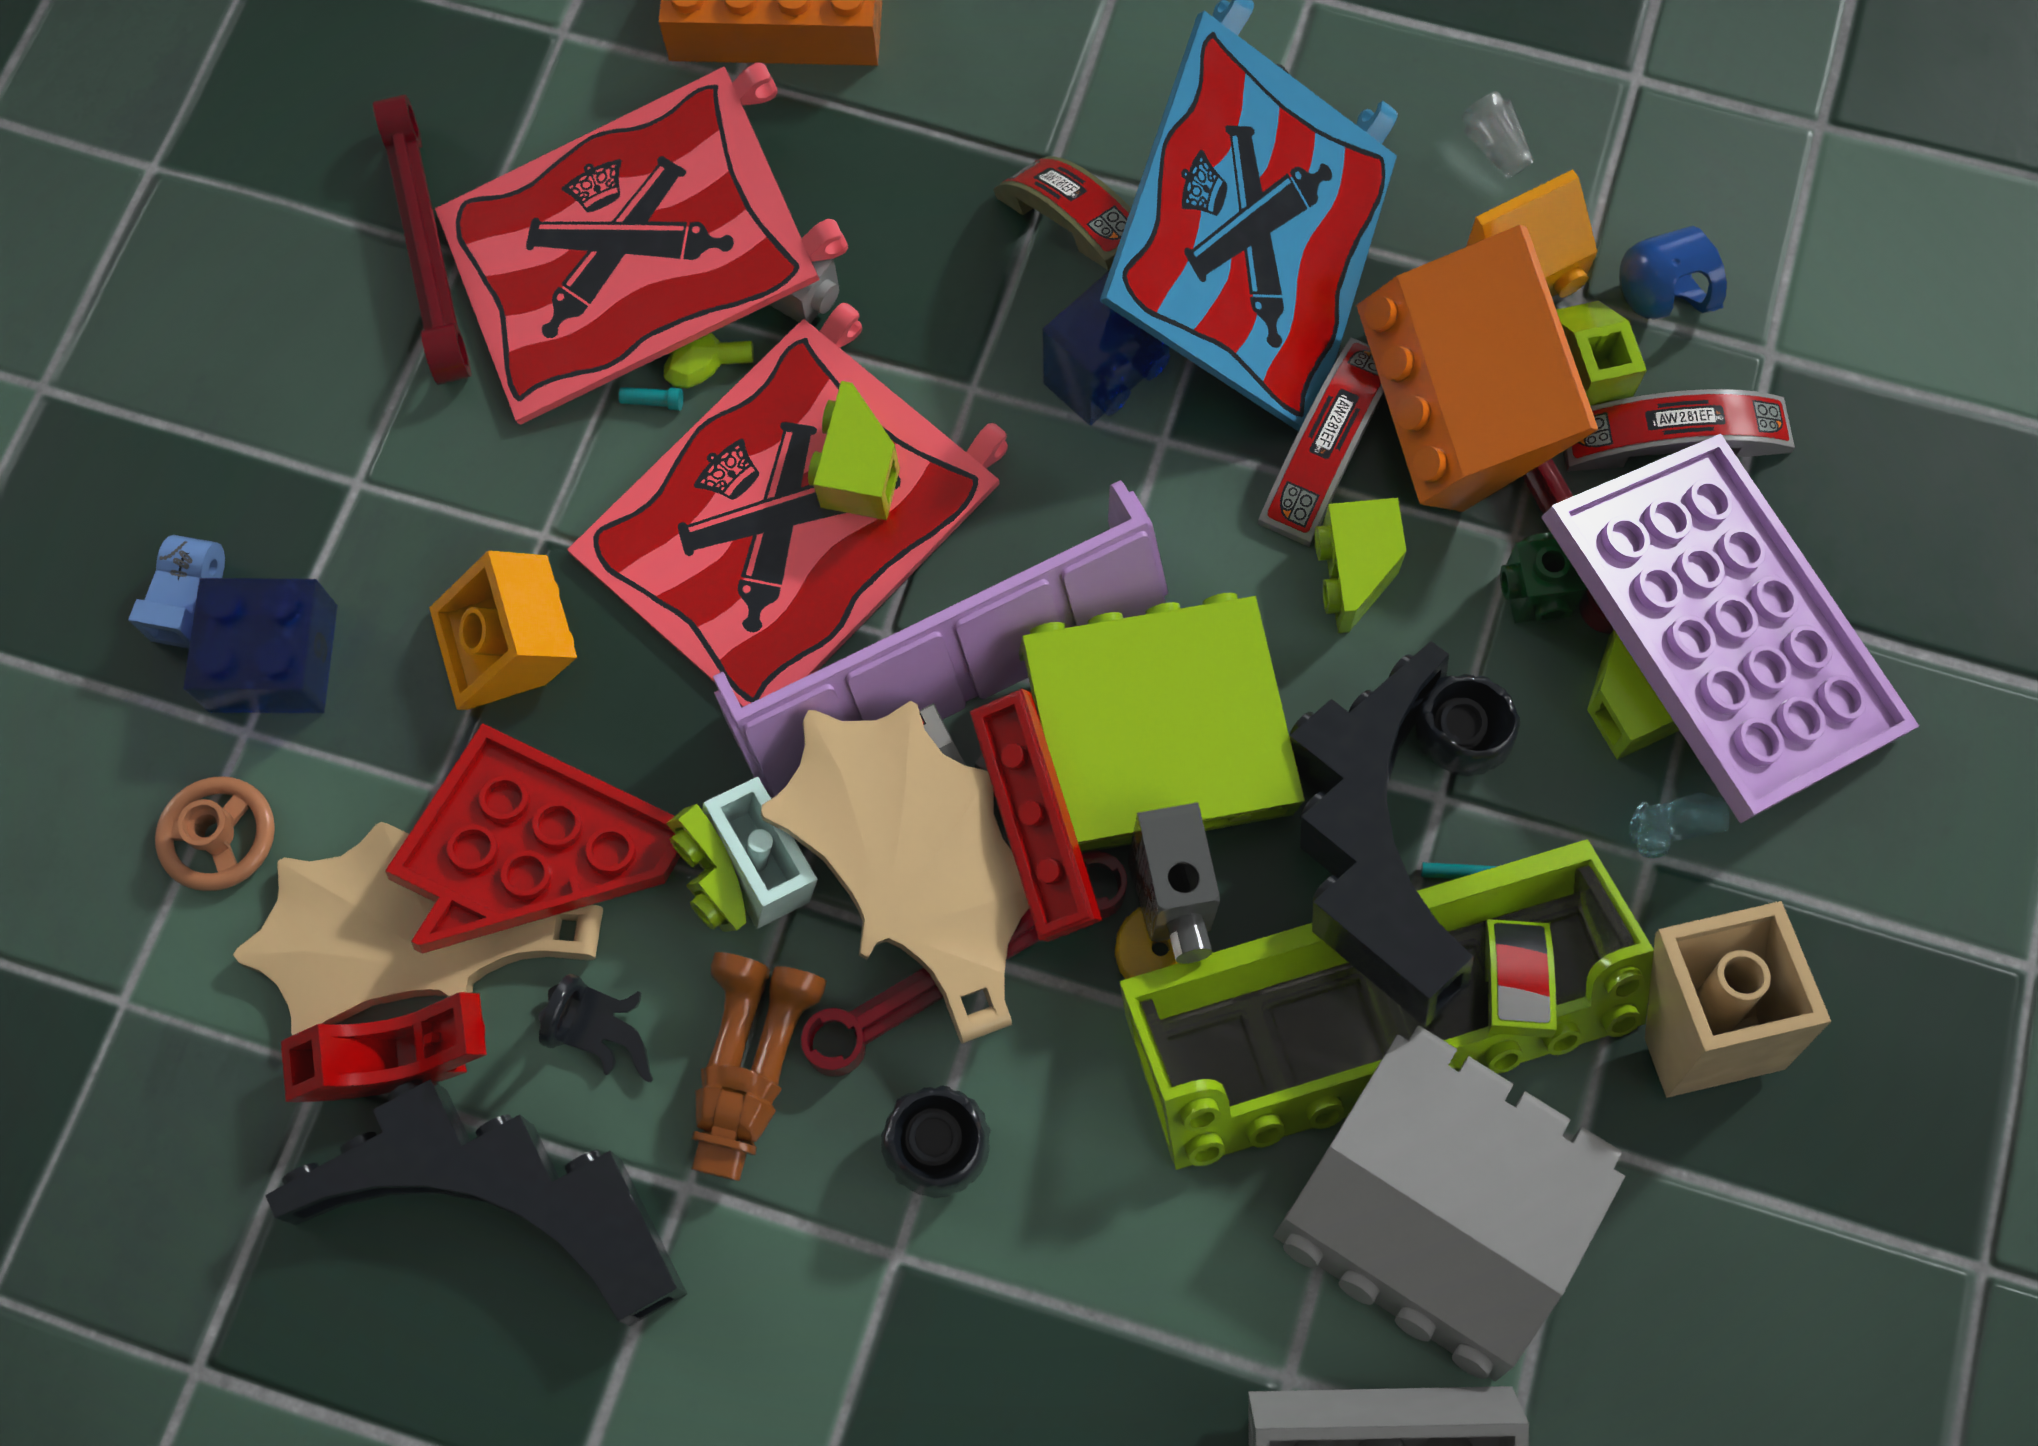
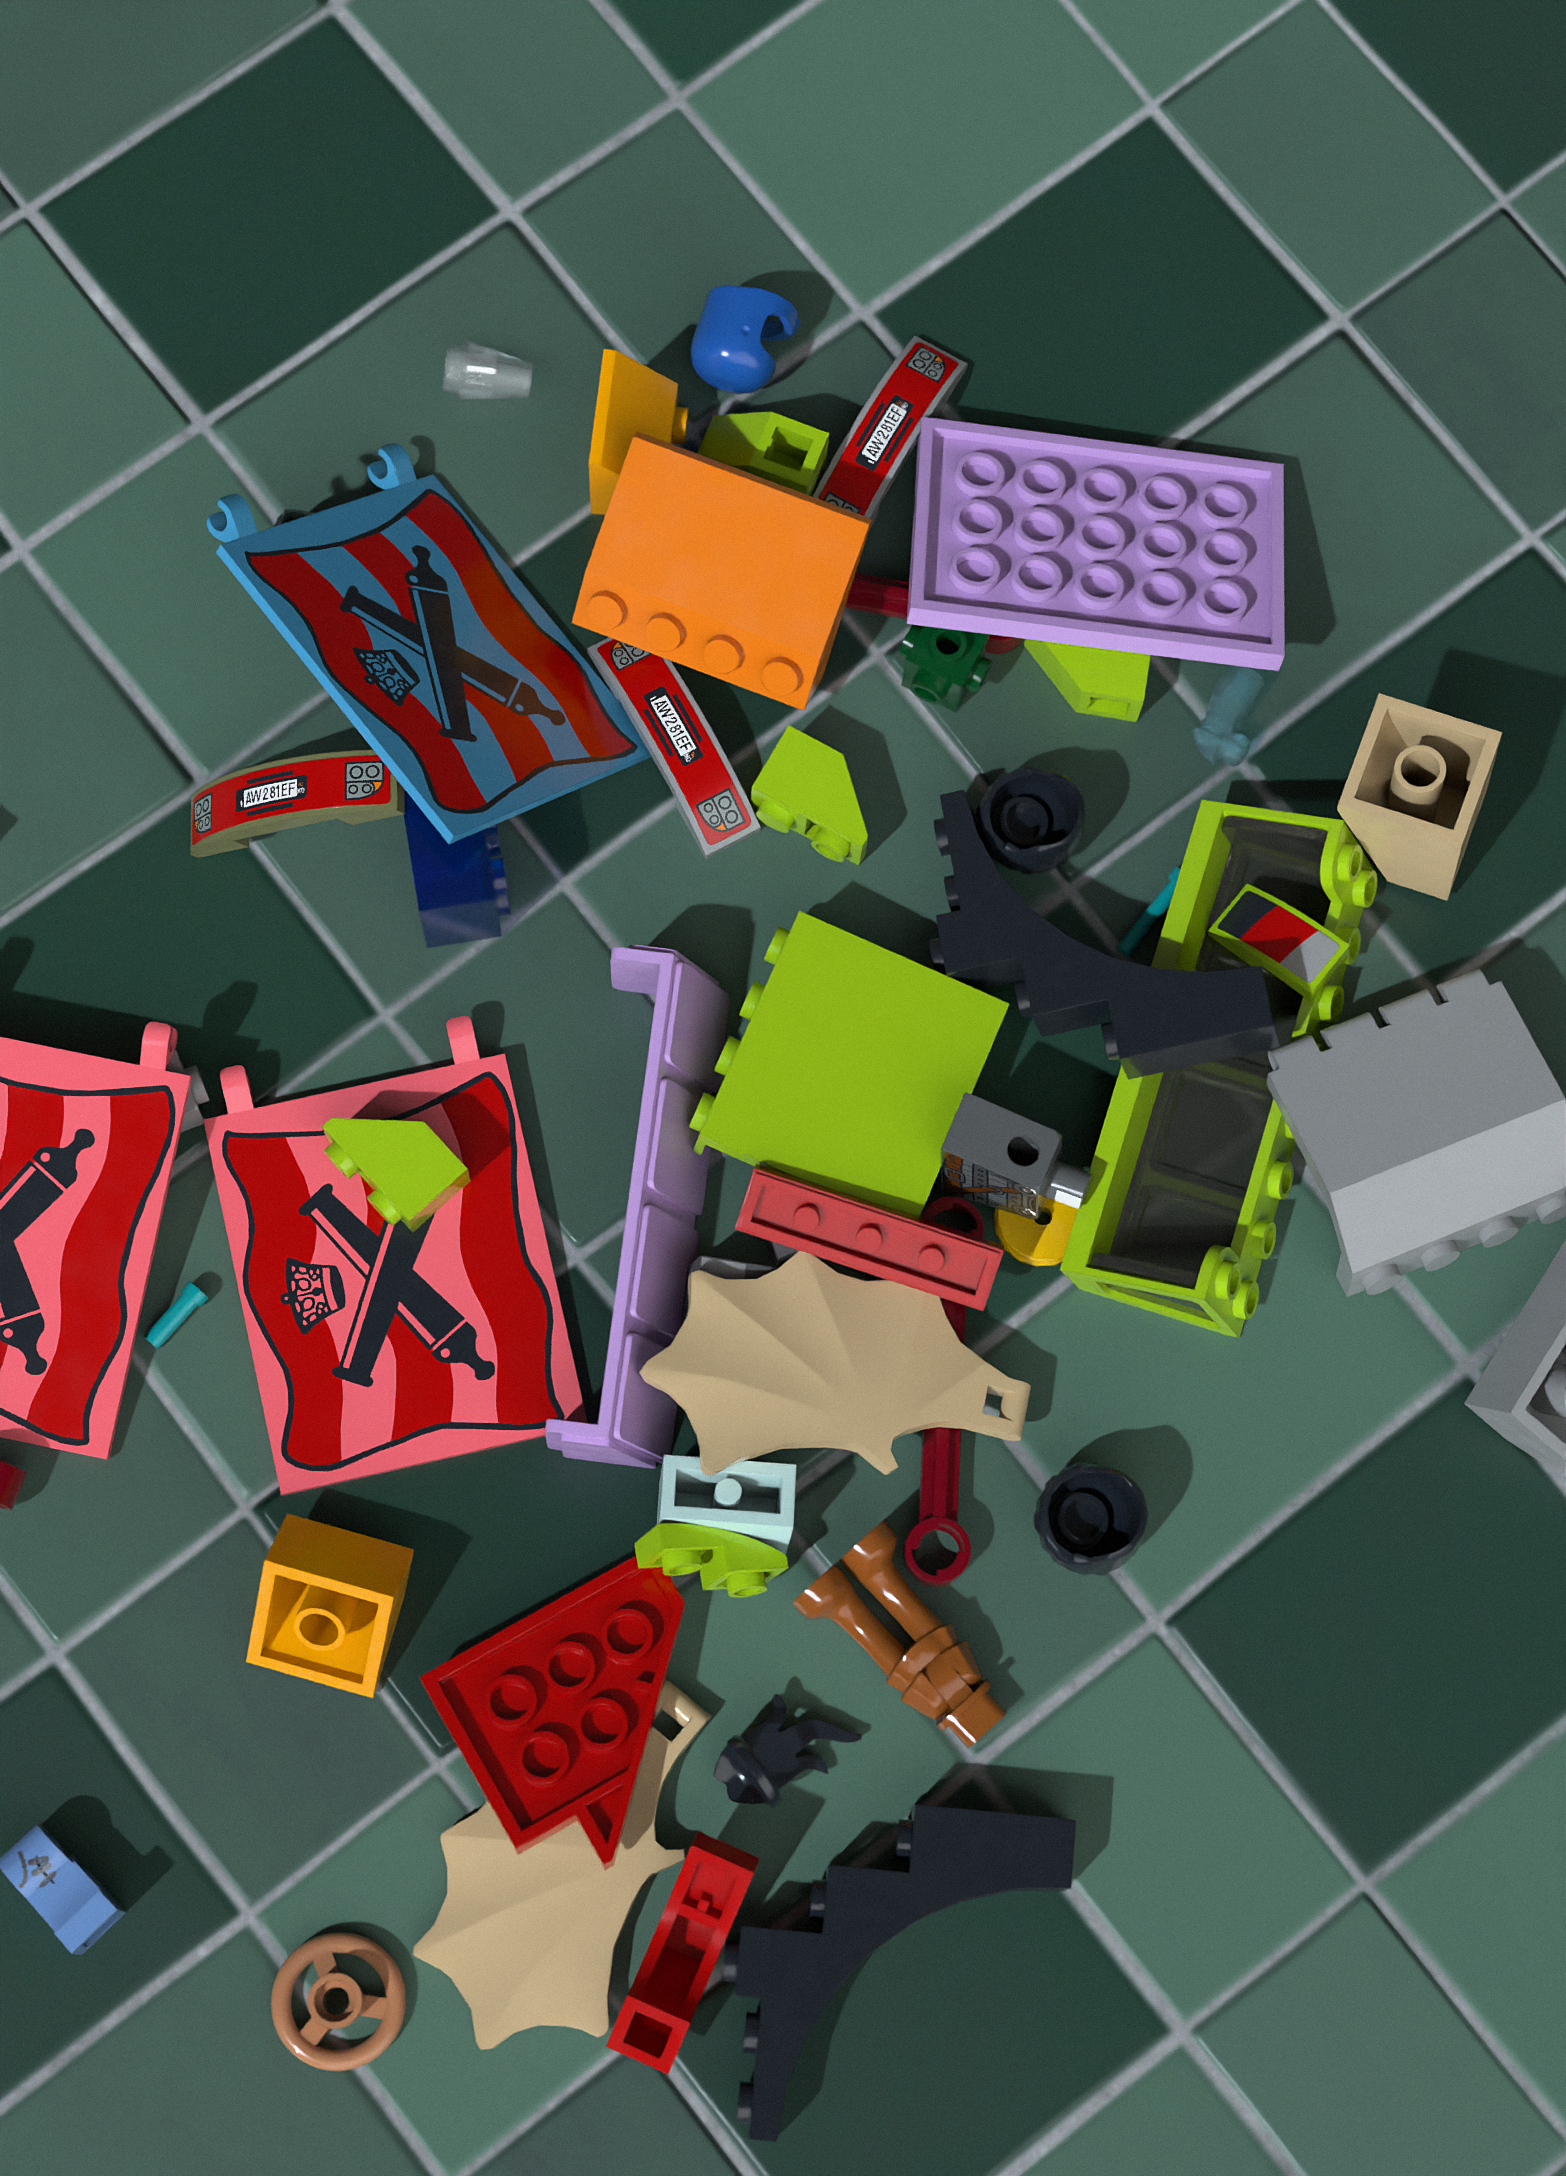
camera: 65 degrees left, 5 degrees up
clear blue brick [183,578,338,713] -> none
lime rock [664,333,754,388] -> none

